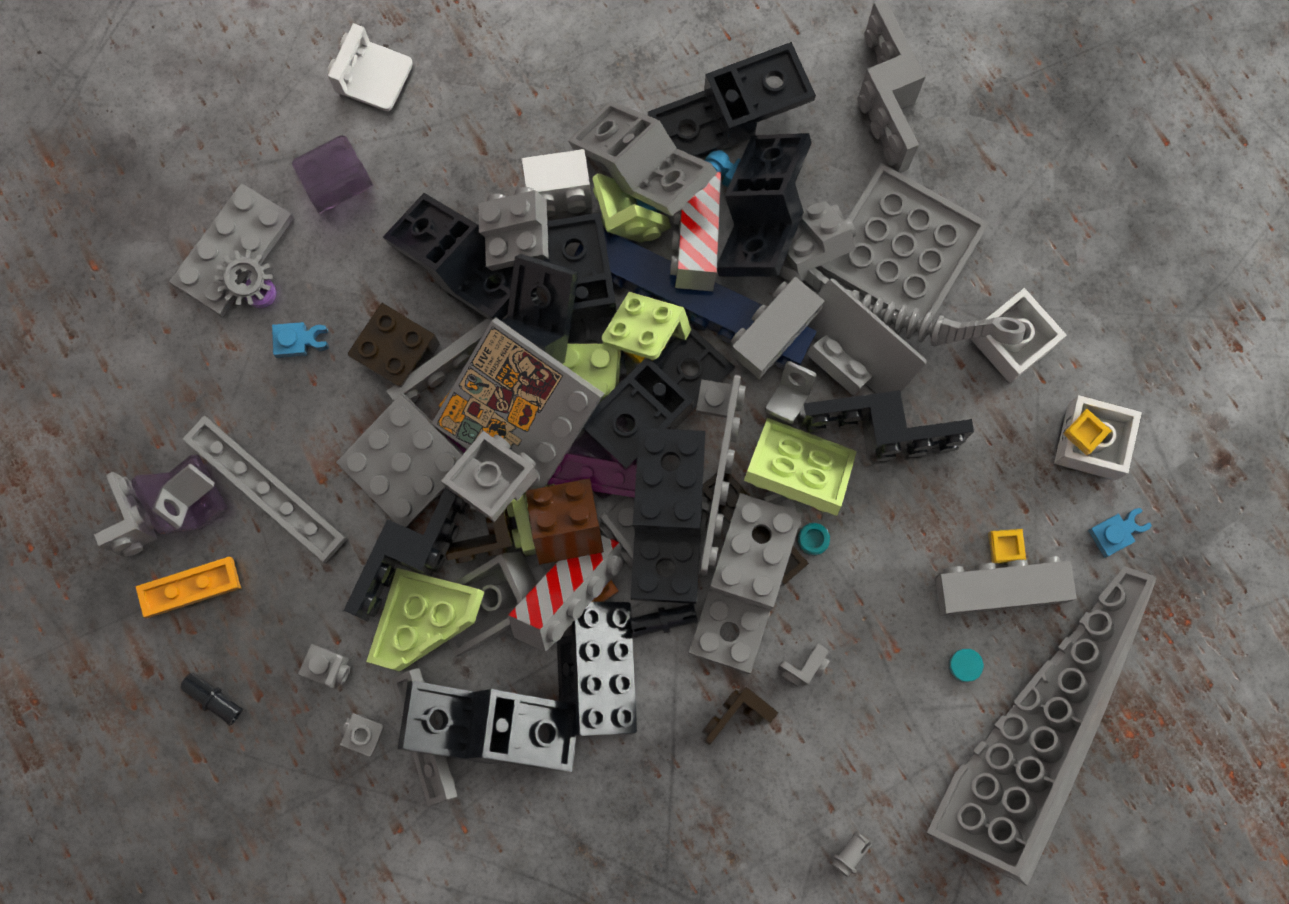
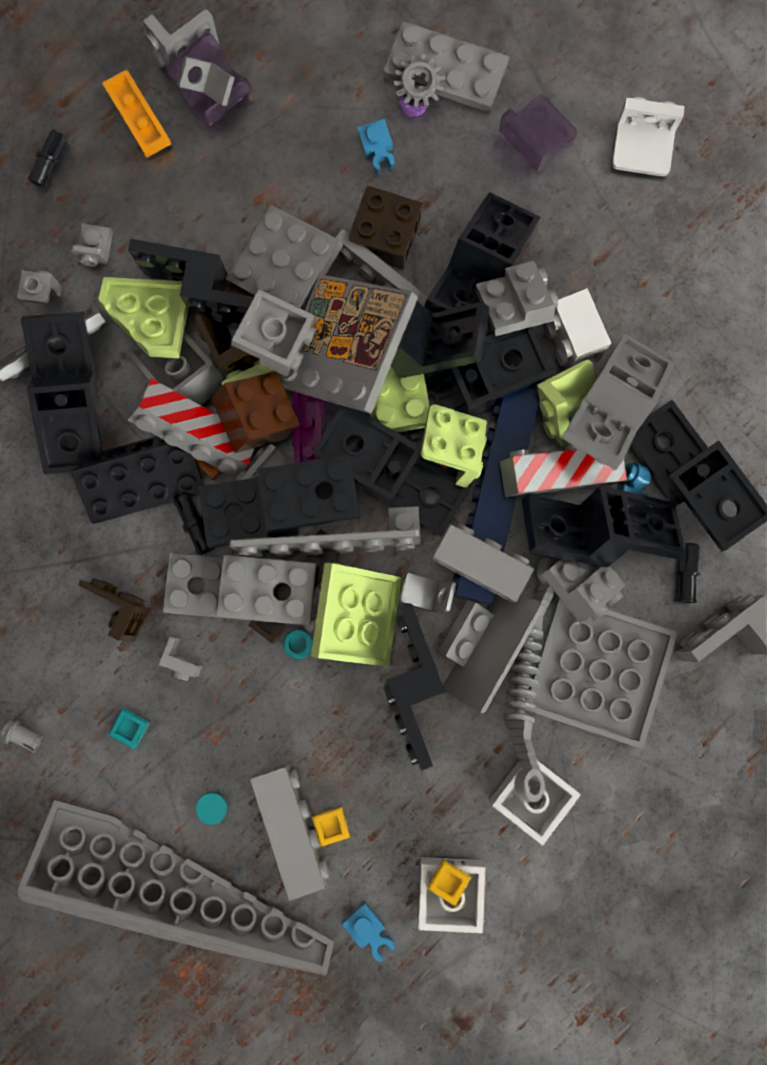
camera: 80 degrees right, 5 degrees up
light grey plate [183,416,347,563] -> none
none -> teal tile [108,707,151,749]
none -> black axle [676,543,701,603]

